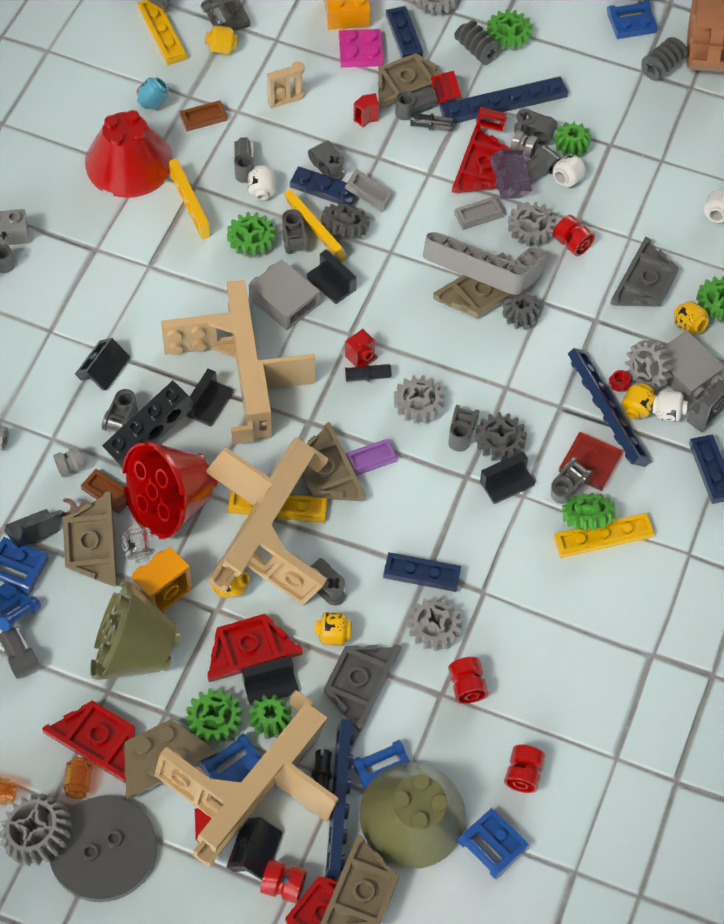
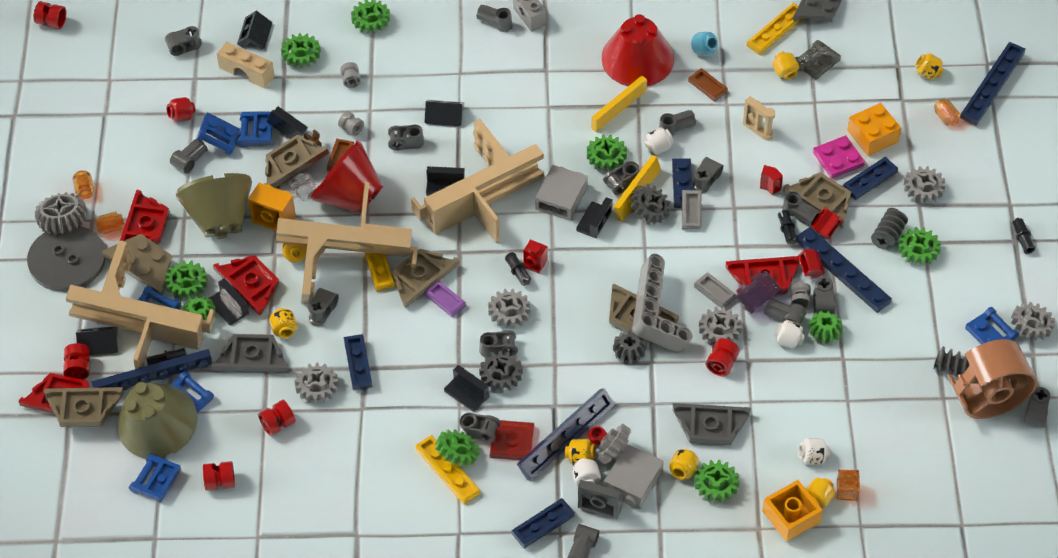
camera: 70 degrees right, 5 degrees down
black brick [102,380,196,467] -> none

